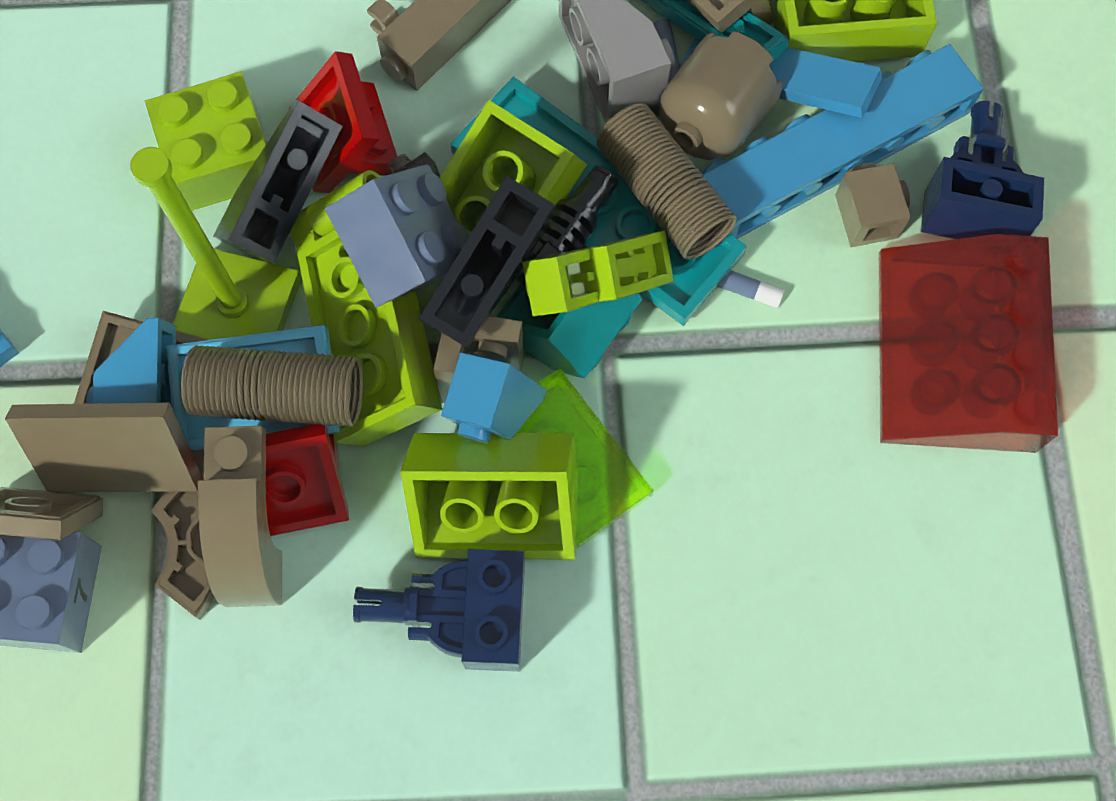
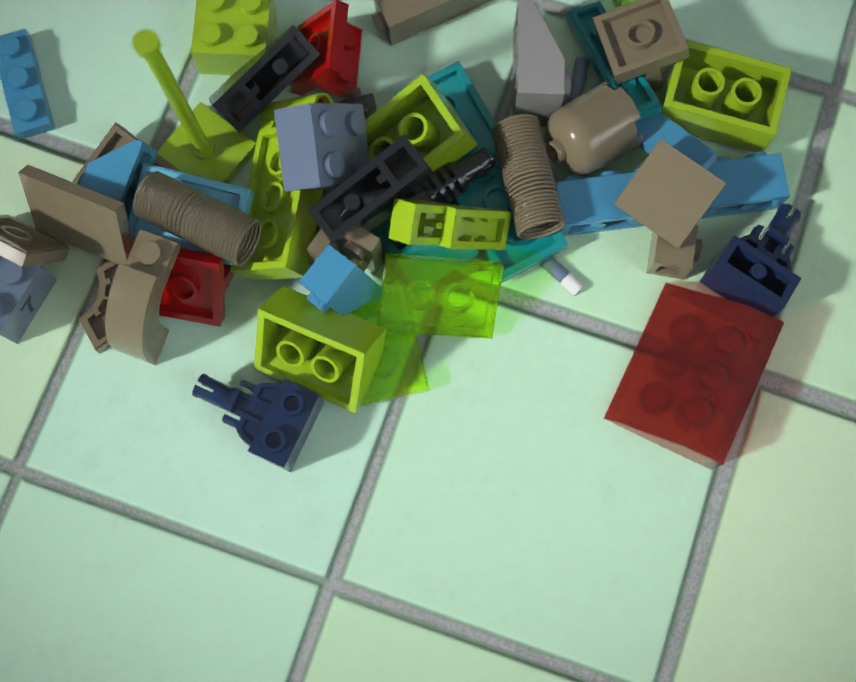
camera: 25 degrees right, 5 degrees up
none -> clear neon green tile [377,253,504,339]
none -> dark tan tile [614,139,726,249]

